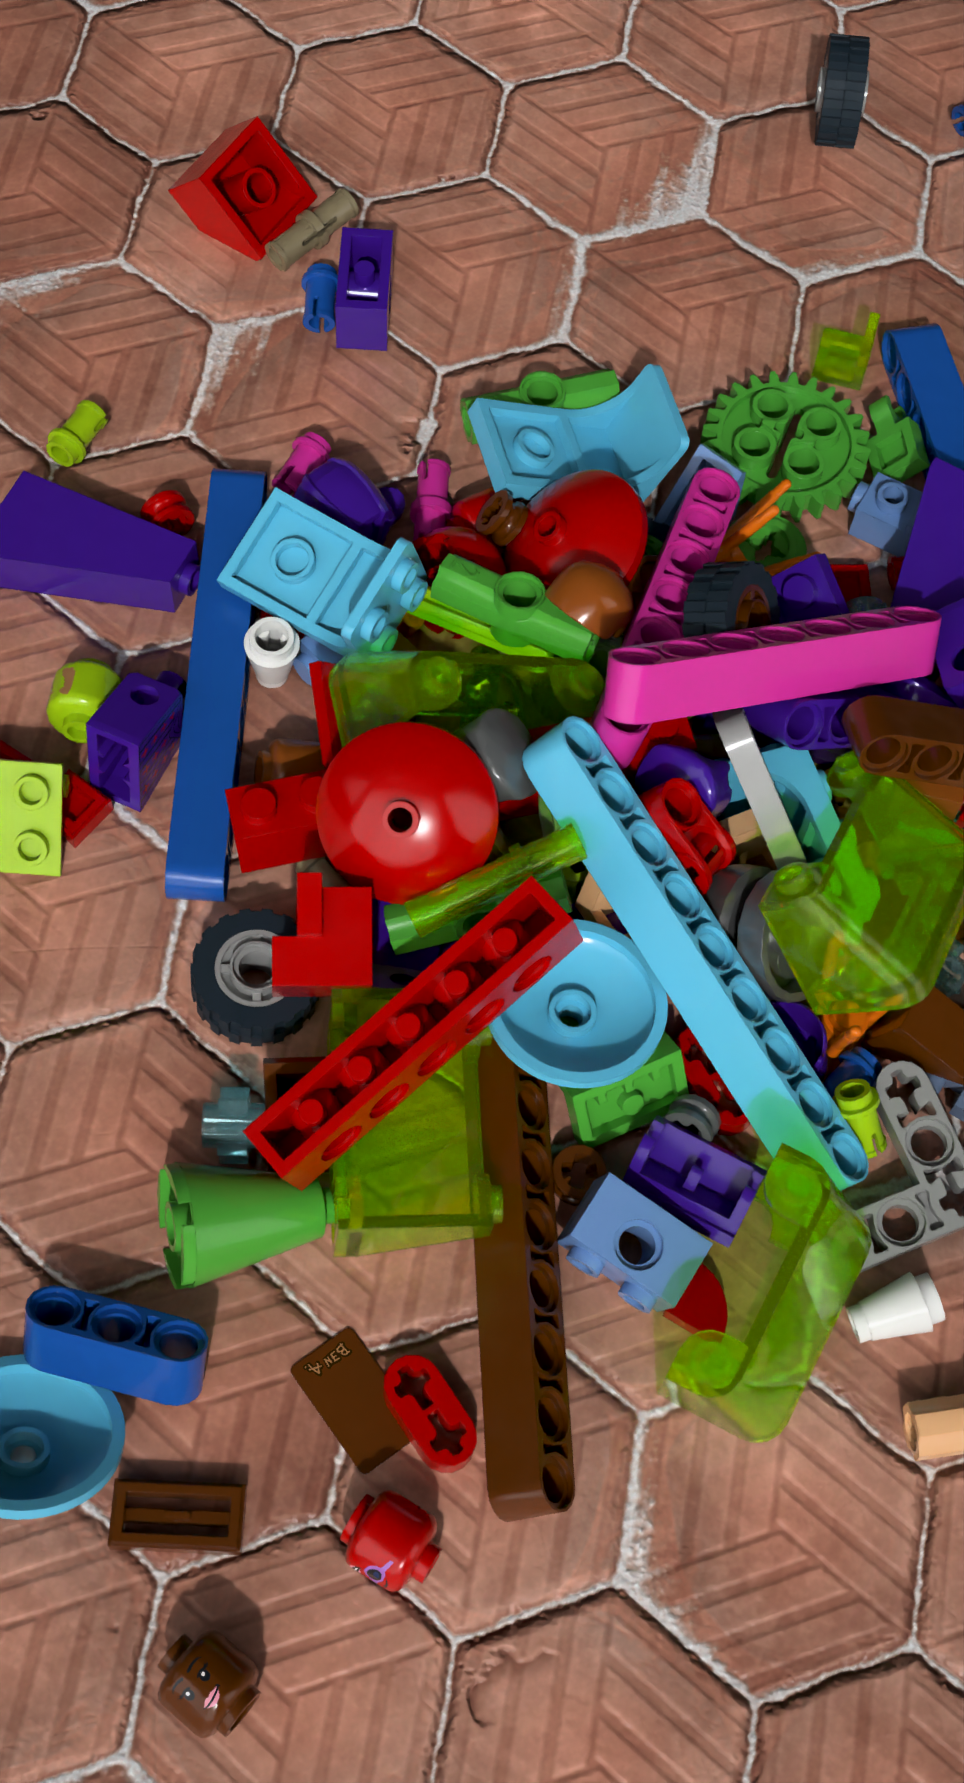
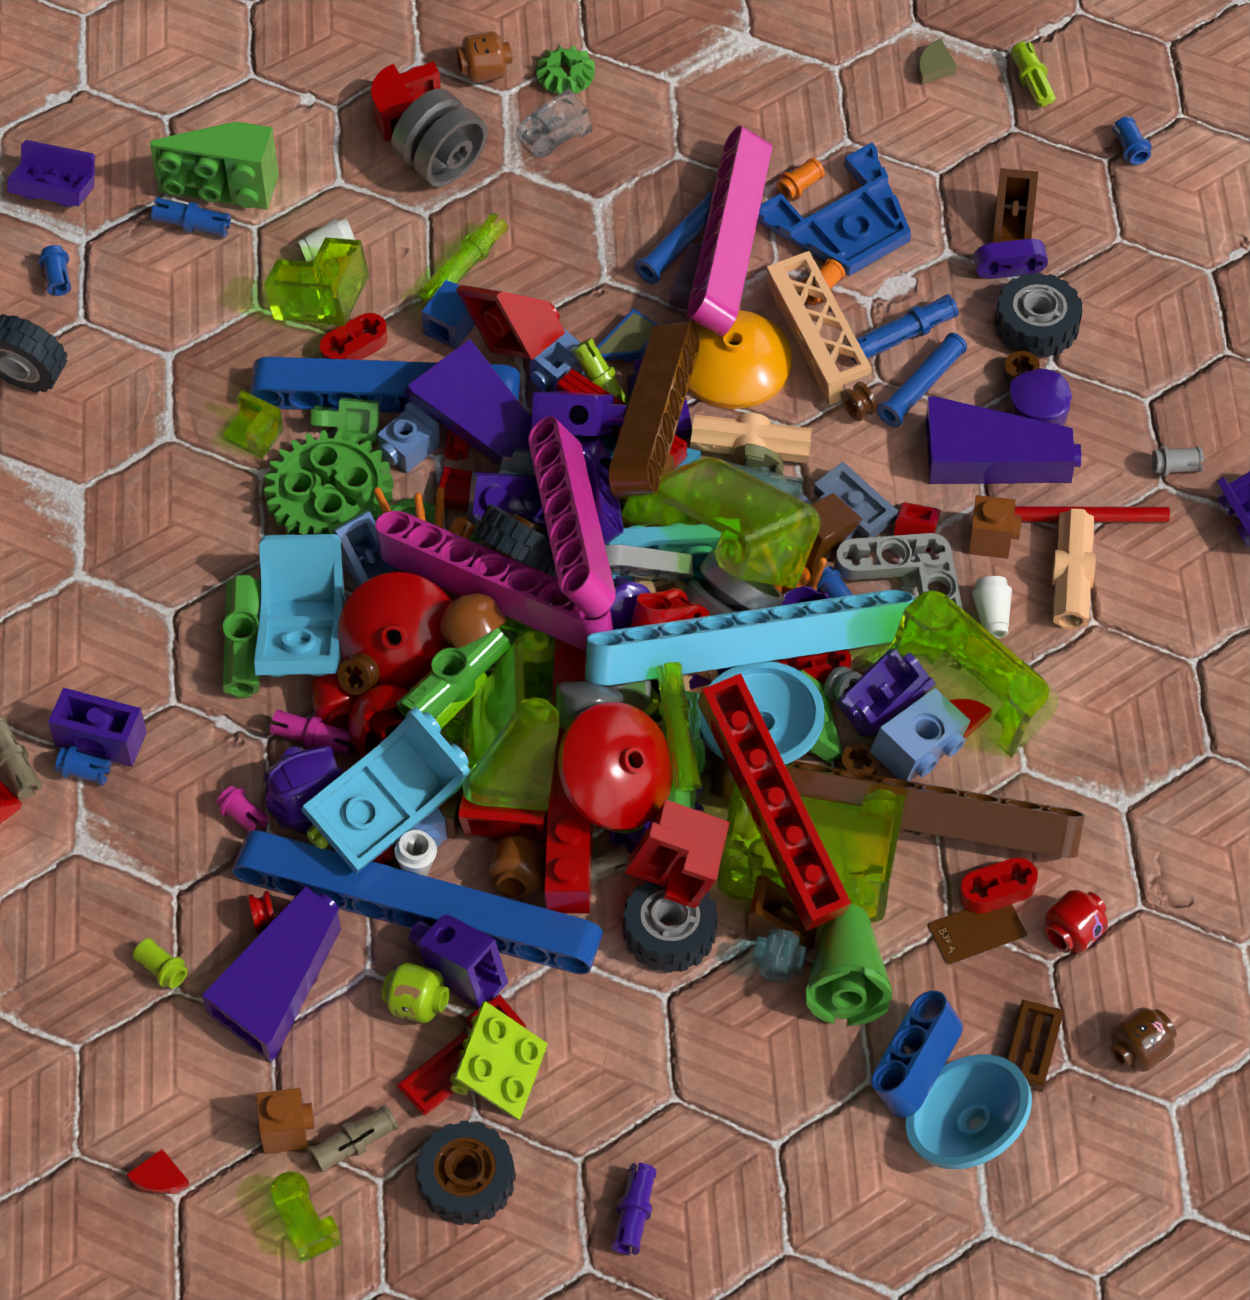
camera: 70 degrees left, 5 degrees down
lime pin [832,1079,887,1159] -> none

